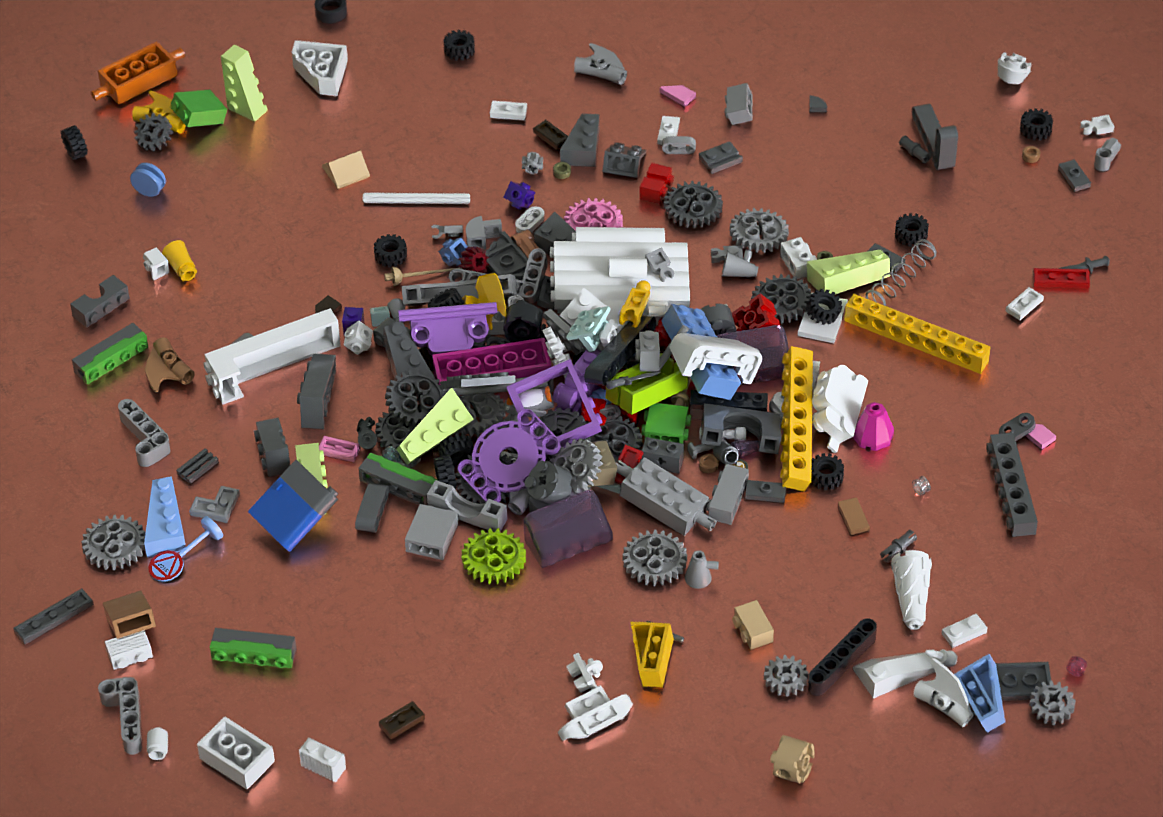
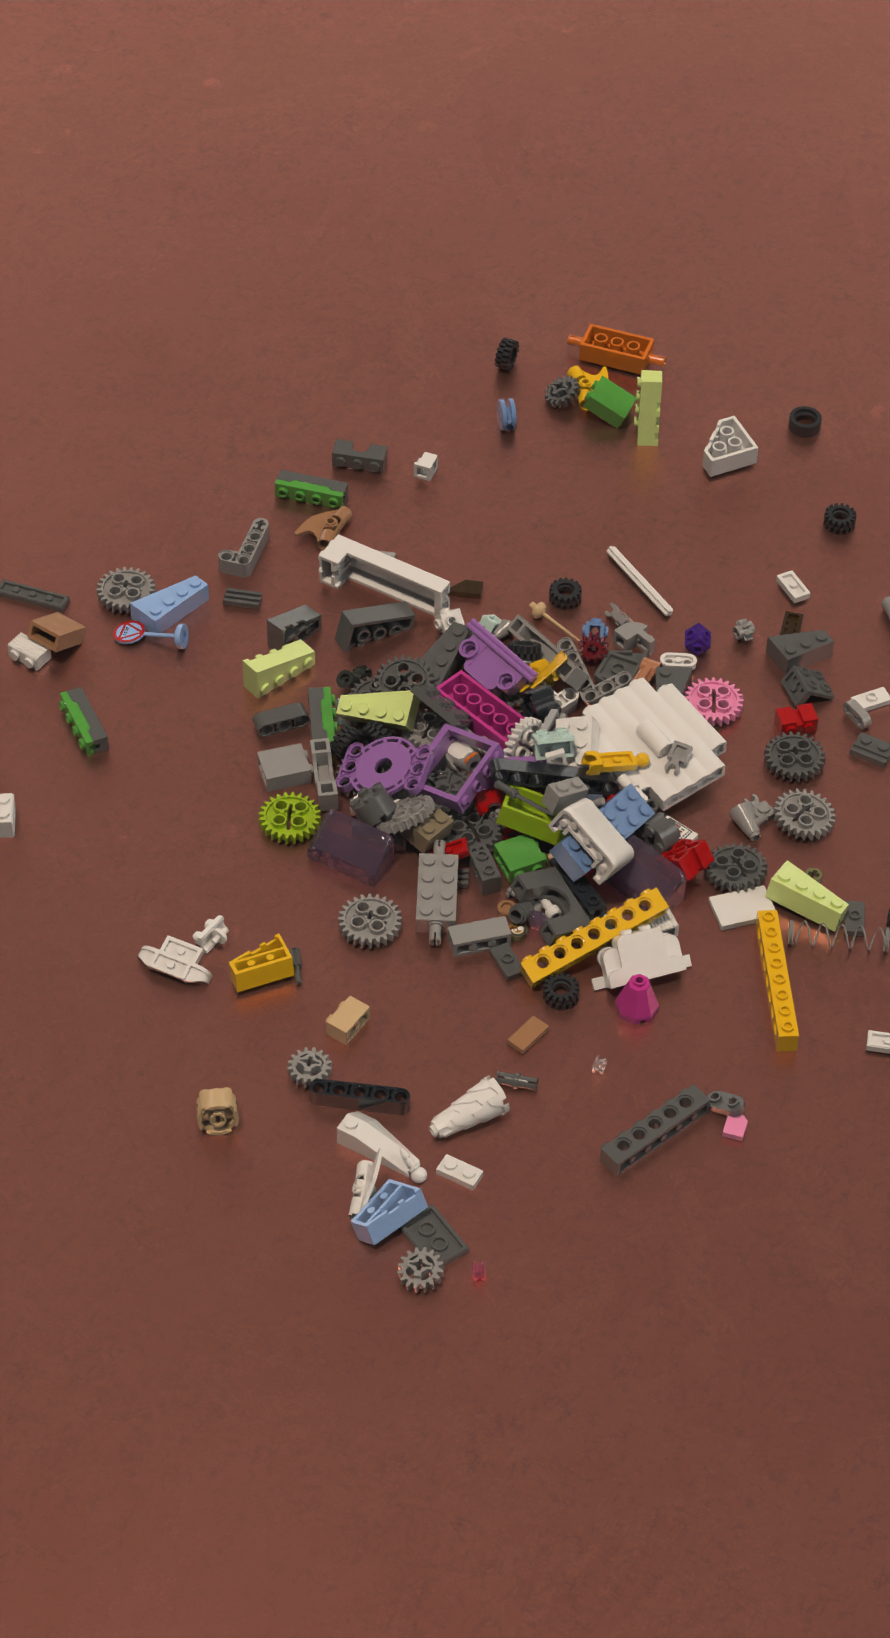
camera: 55 degrees right, 0 degrees up
yellow plant [162,240,197,281] -> none
light grey tile [189,486,240,523] -> none
blue door [248,459,339,552] -> none
bright pink tile [319,436,361,462] -> none
tan slope [322,151,370,189] -> none
dark purple brick [342,307,365,335] -> none
dark brown plate [379,701,425,739] -> none
olive tile [553,162,571,179] -> none
light grey piece [685,550,719,589] -> none
white brick [780,237,817,280] -> none
black tyre [806,289,843,325] -> none

